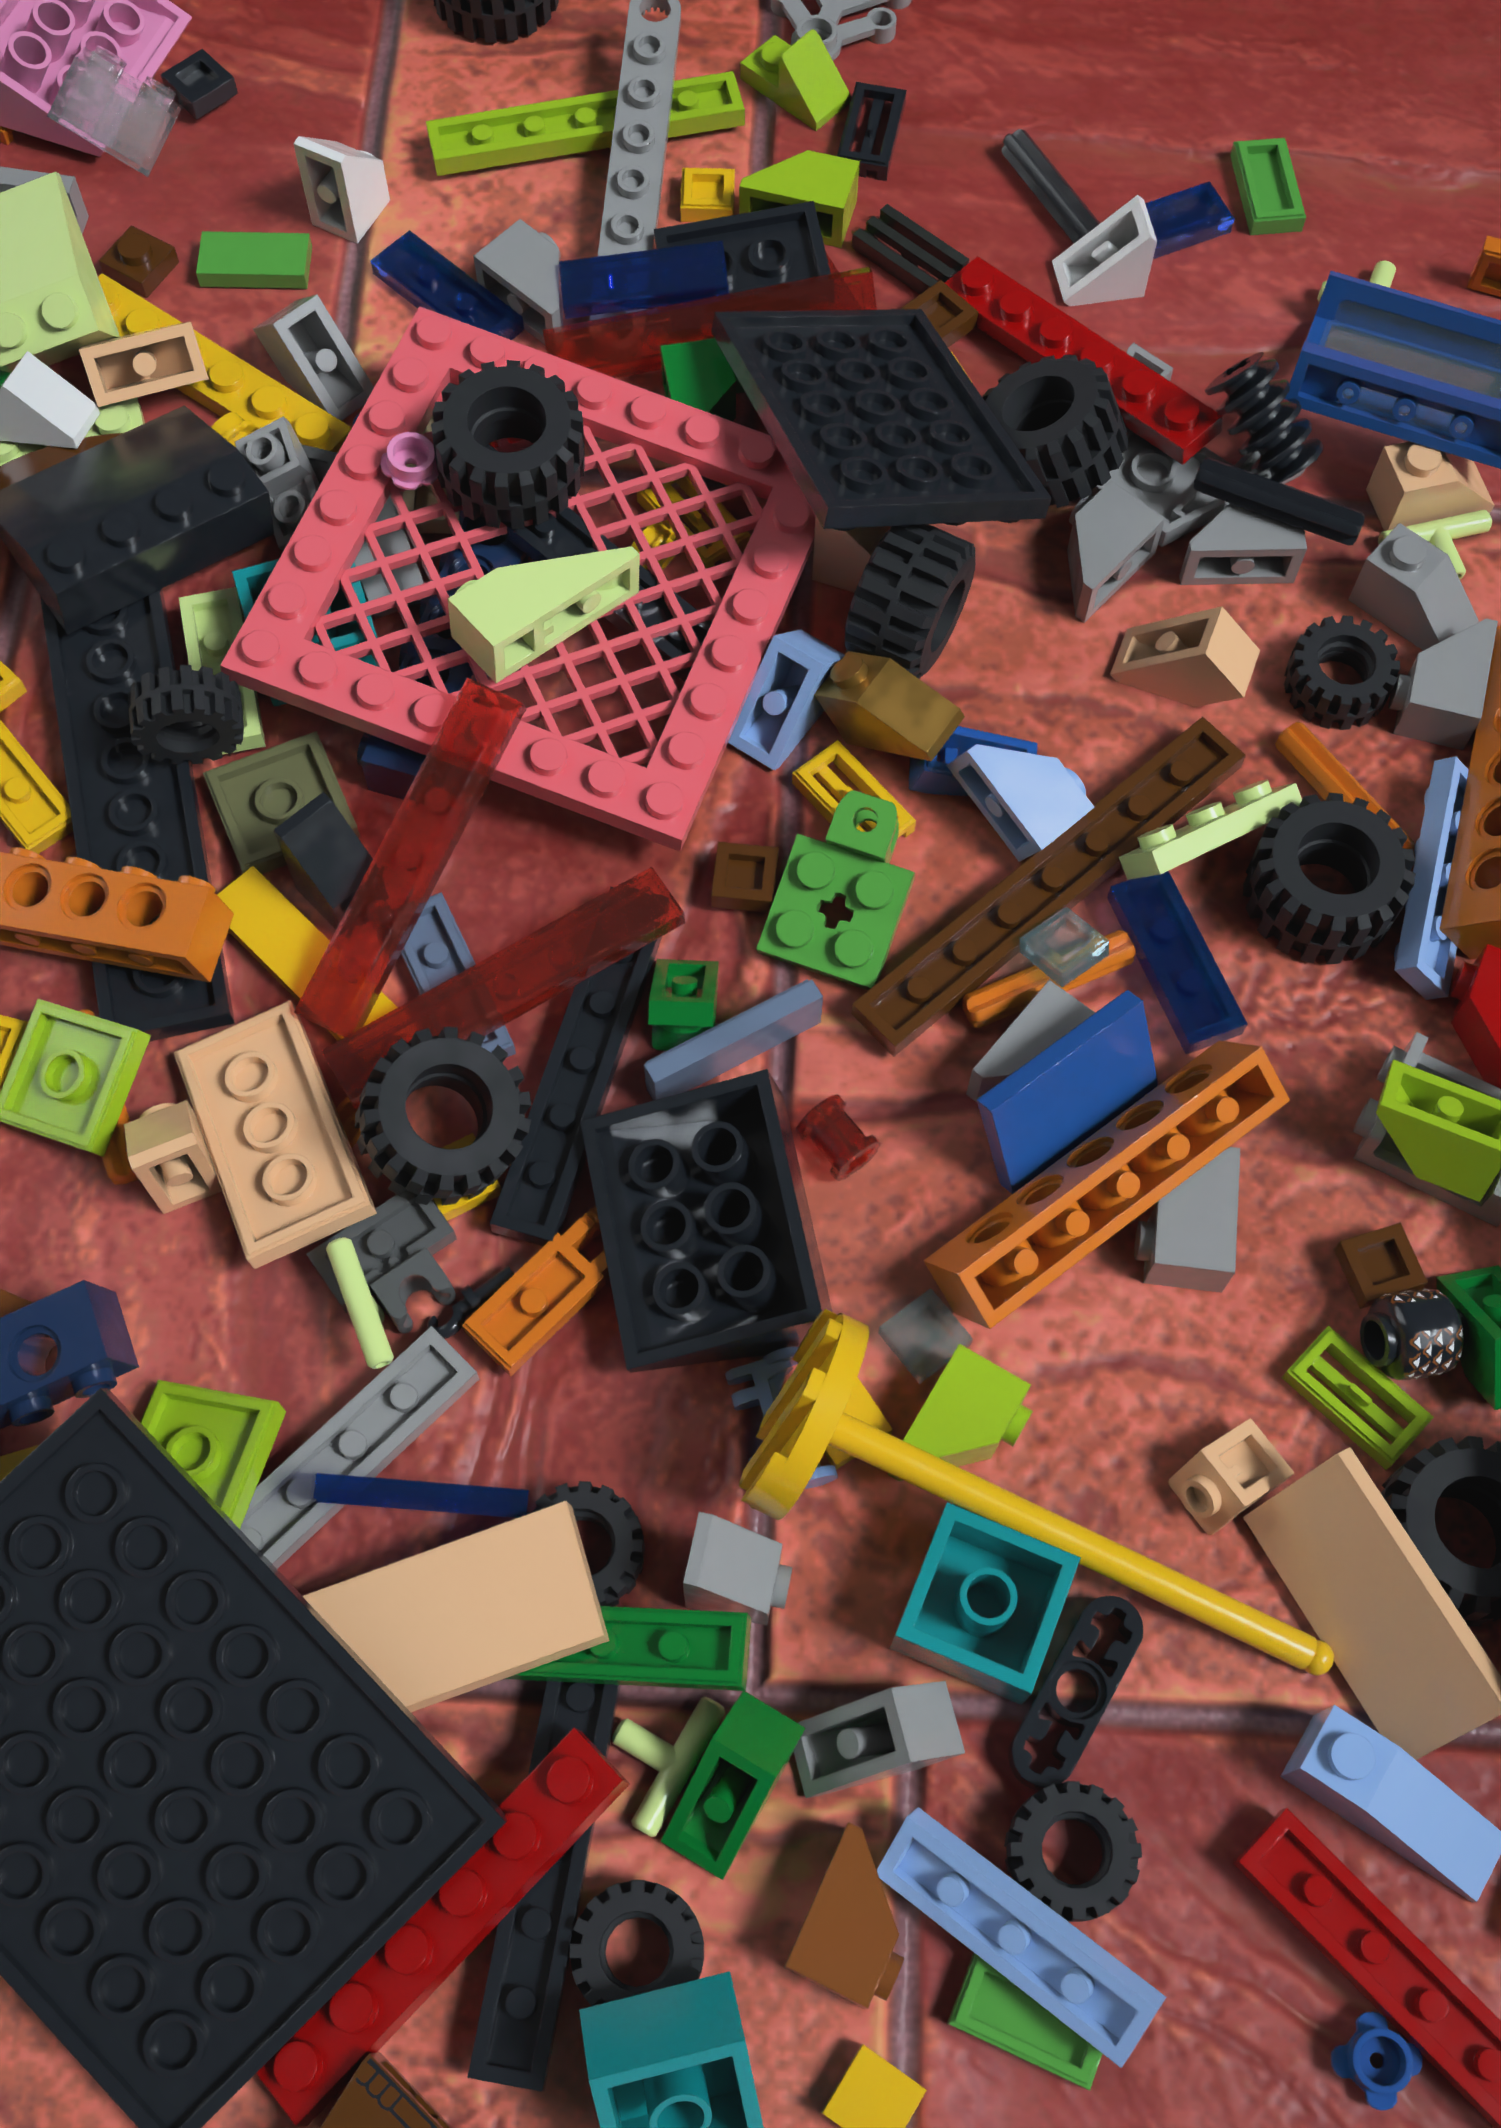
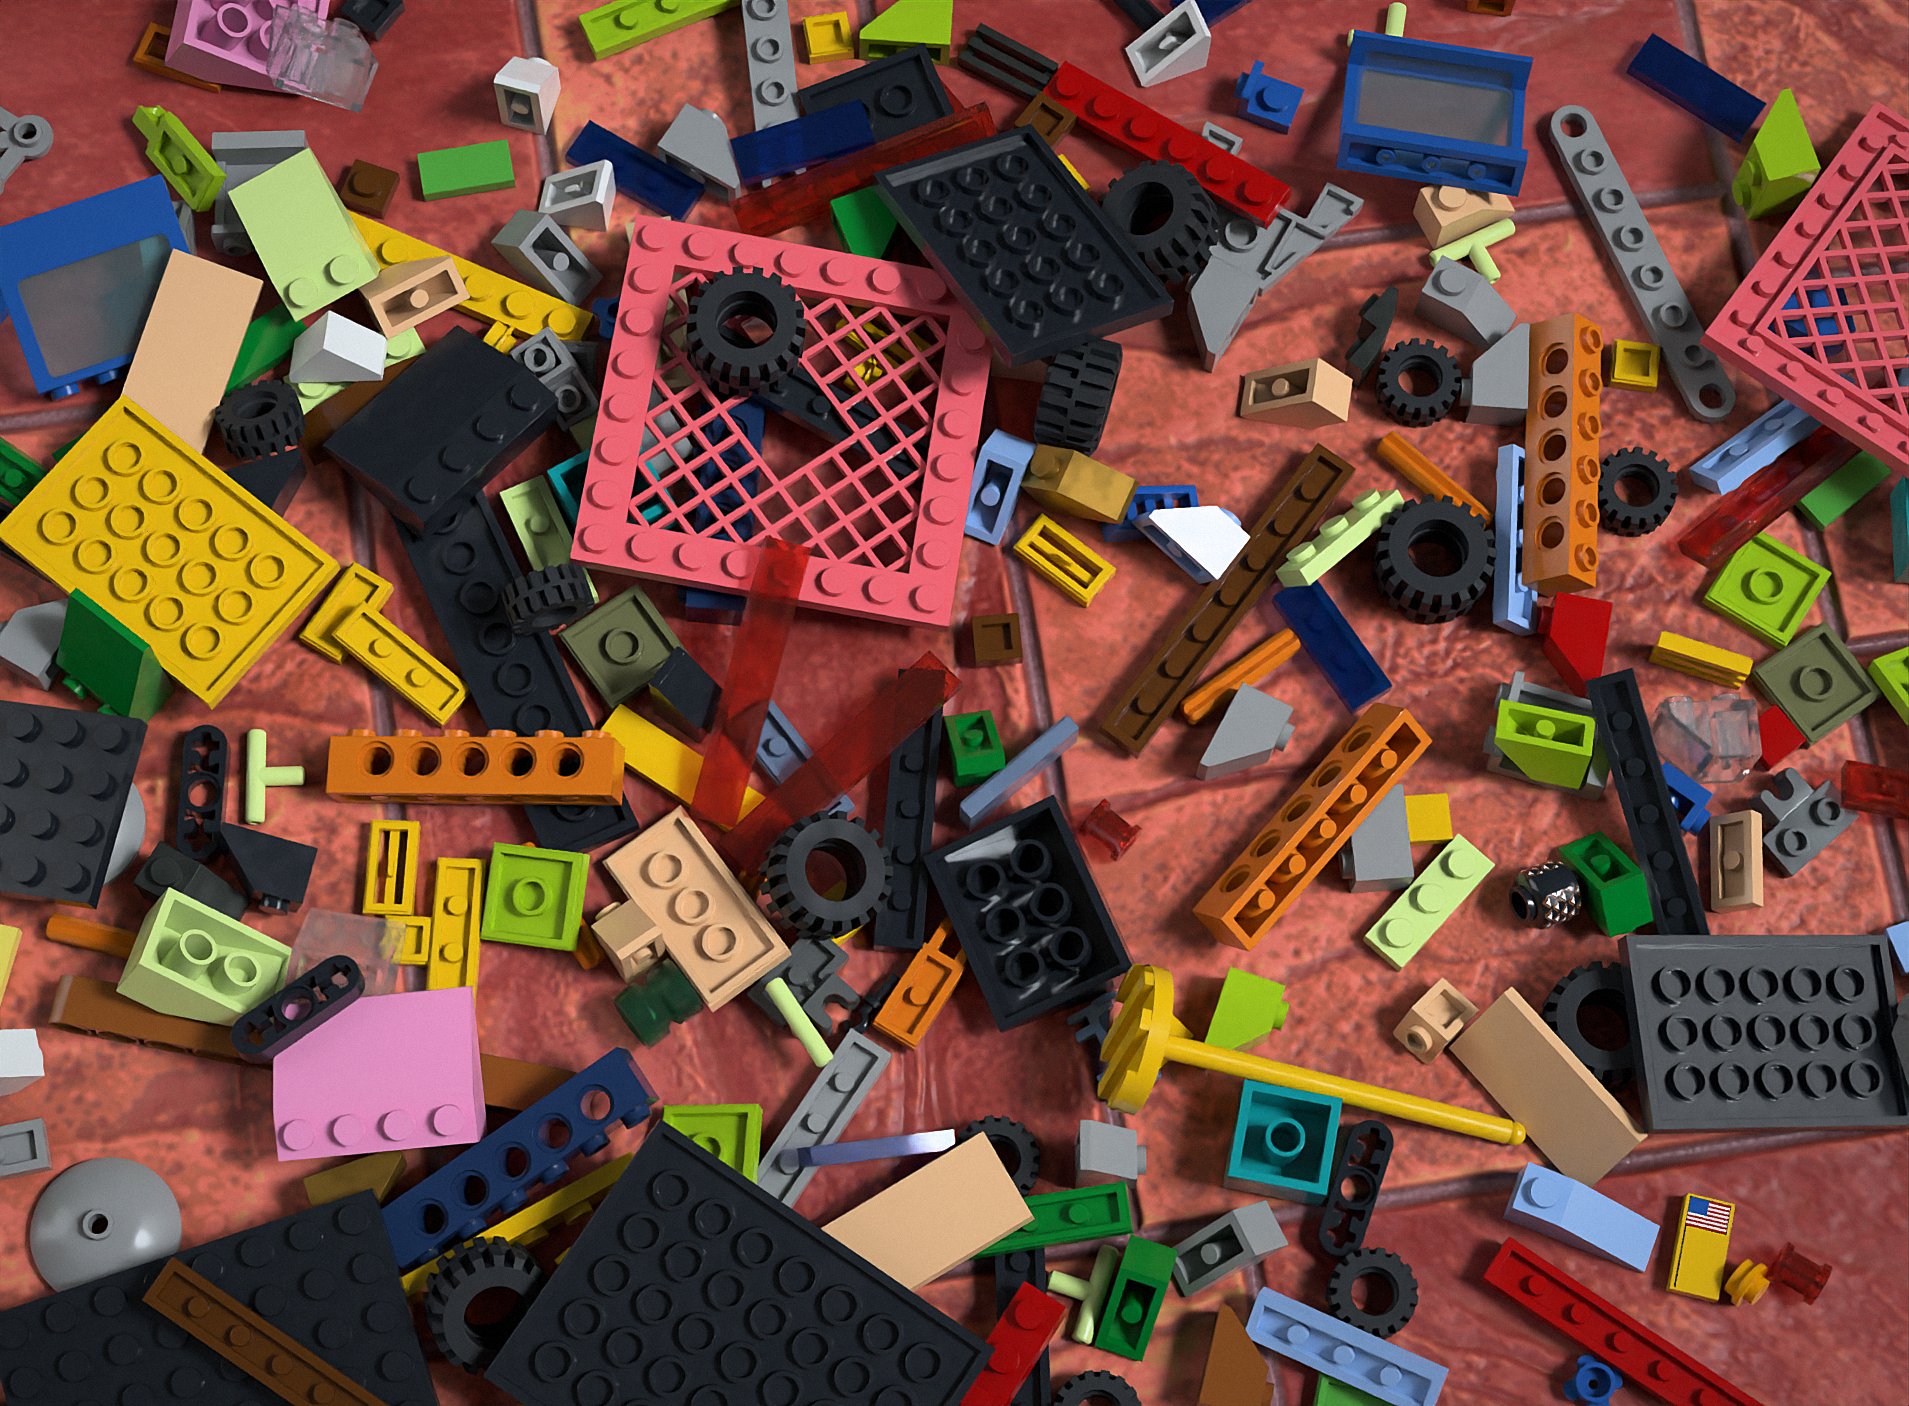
camera: 15 degrees left, 5 degrees up
bright pink plate [381,432,439,490] -> none
yellowish green slope [447,546,640,683] -> none
bright green plate [756,790,915,990] -> none
clear light blue tile [878,1288,973,1384] -> none
blue tile [977,990,1158,1194] -> none
clear light blue tile [1020,906,1109,987] -> none
light grey slope [1179,504,1307,585] -> none
black axle [1193,457,1365,546] -> none
black piece [1205,352,1323,483] -> none
lime tile [1281,1326,1434,1470] -> none
reddish brown plate [1334,1222,1428,1309] -> none
none -> white slope [538,159,616,232]
none -> clear green wheel [611,958,704,1050]
none -> blue bracket [1233,60,1304,135]
none -> pearl dark grey slope [1344,285,1398,389]
none -> yellowish green plate [1363,833,1495,972]
none -> yellow tile [1404,793,1453,846]

